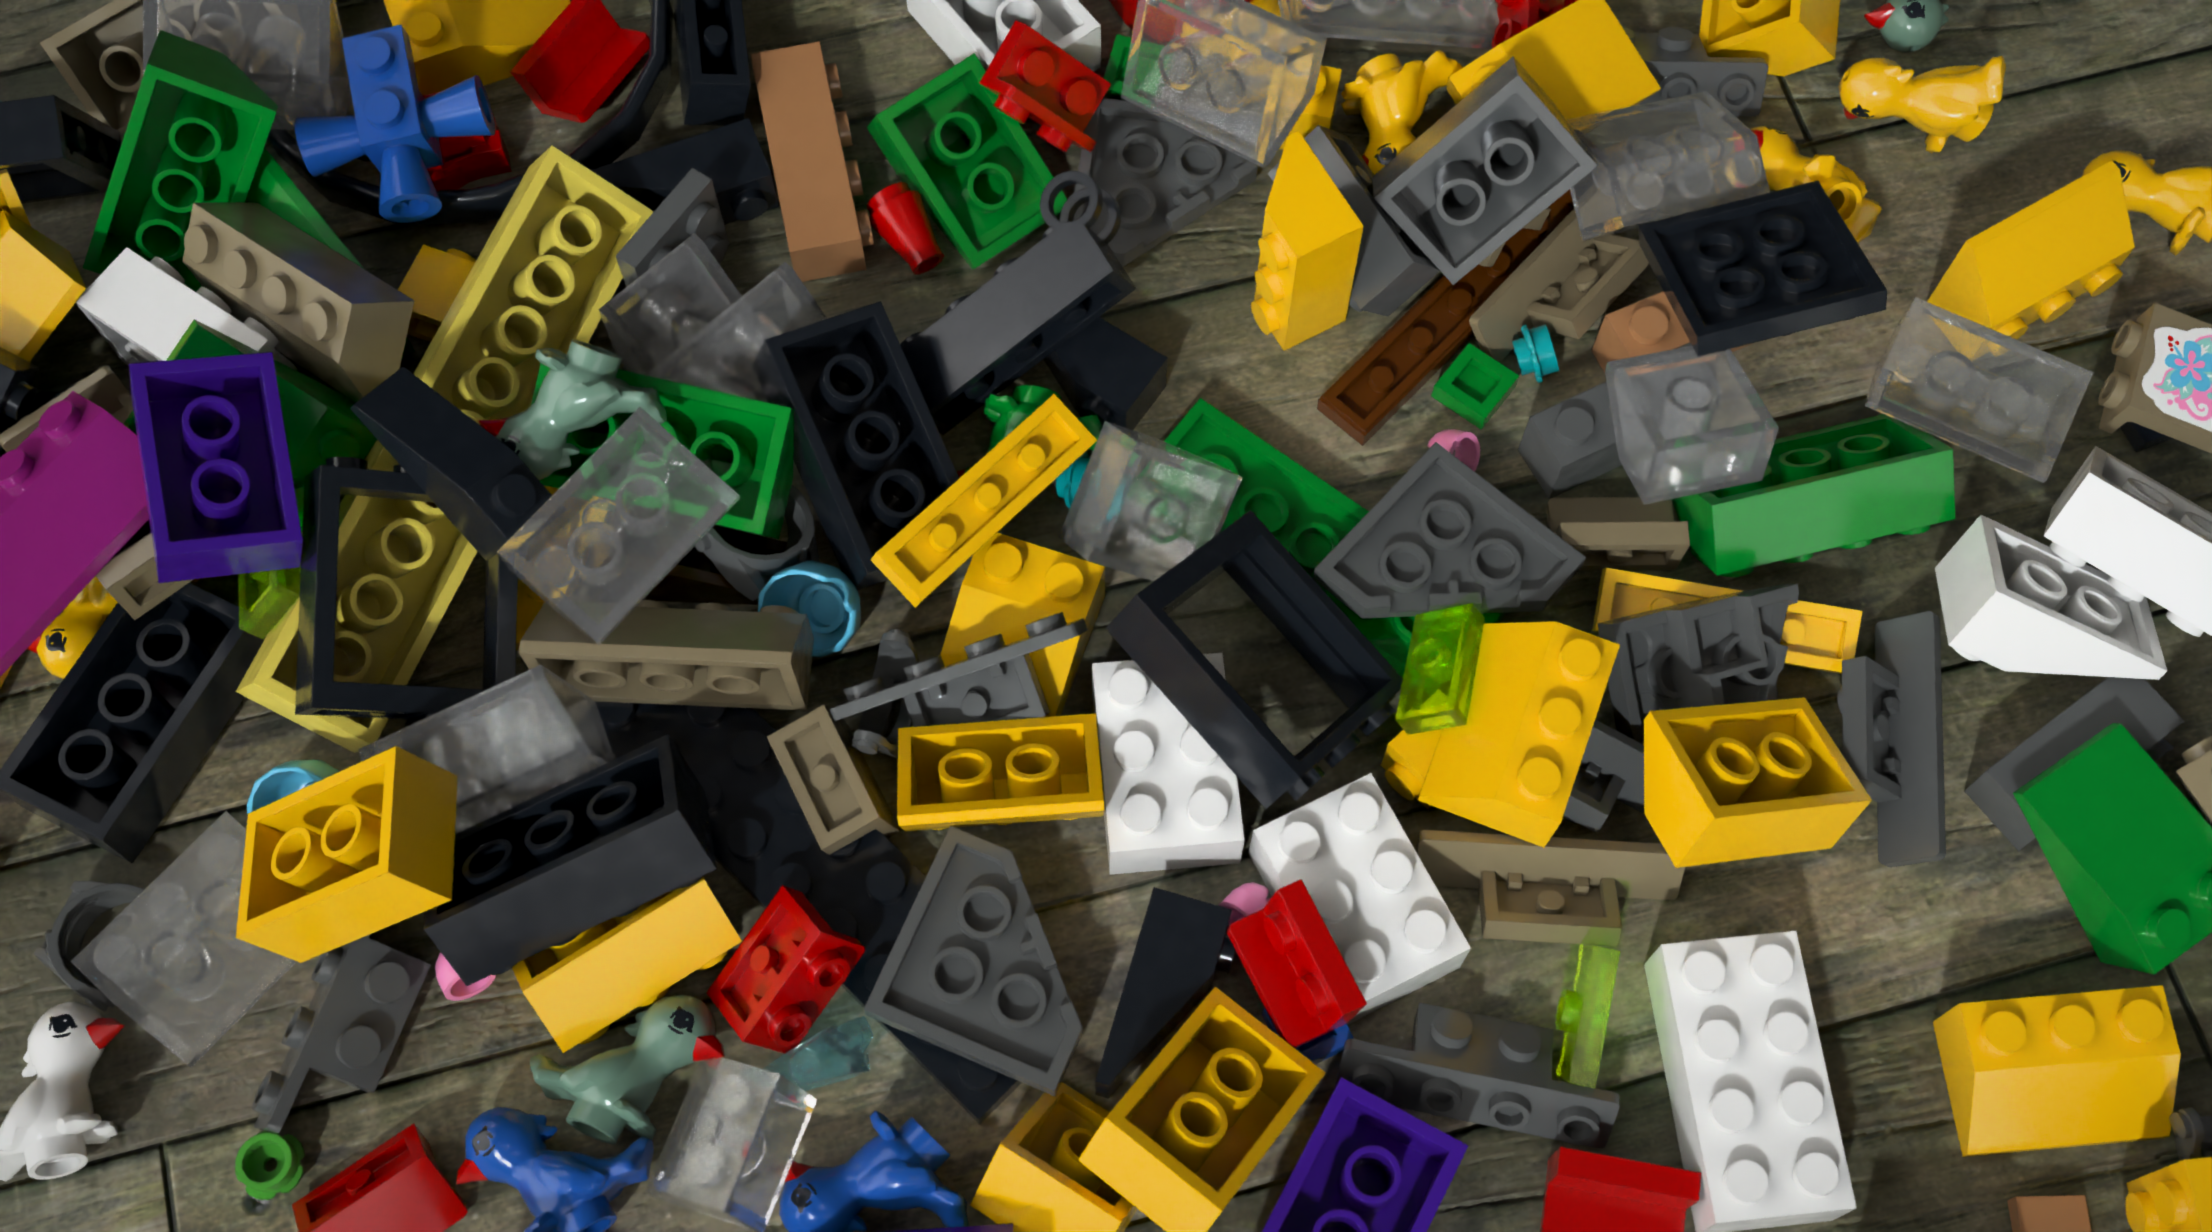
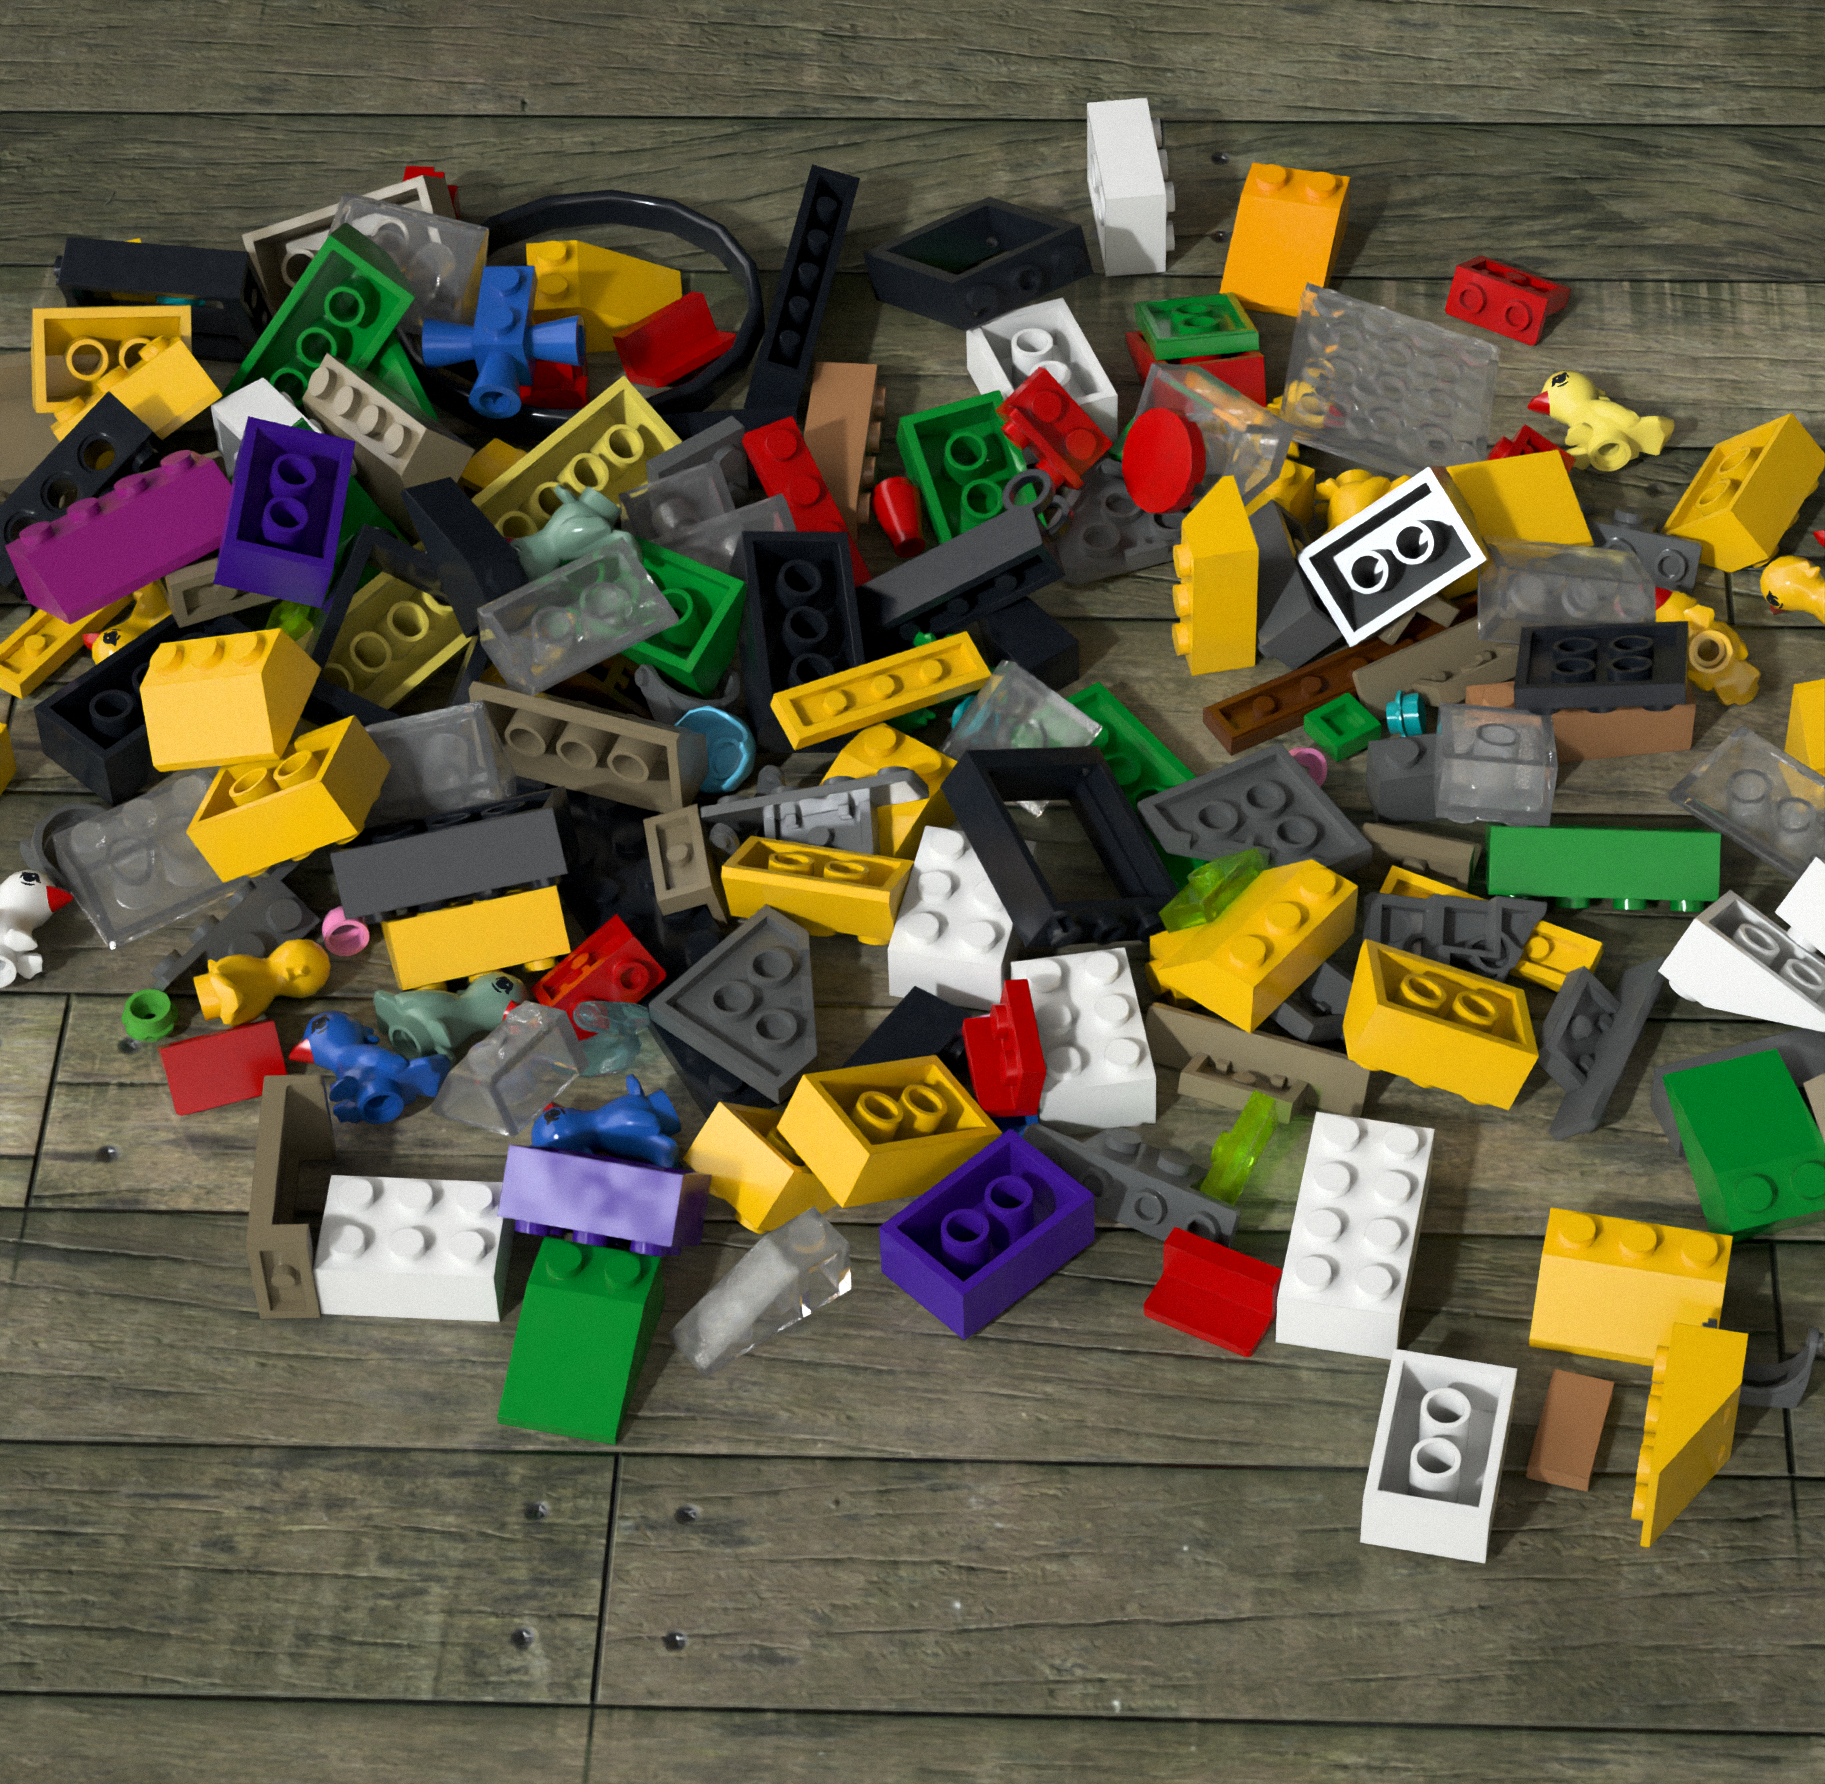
camera: 20 degrees right, 20 degrees down
none -> yellow slope [140,628,322,772]
none -> yellow animal [193,938,331,1028]
none -> red plate [741,416,872,588]
none -> red tile [1122,408,1206,514]

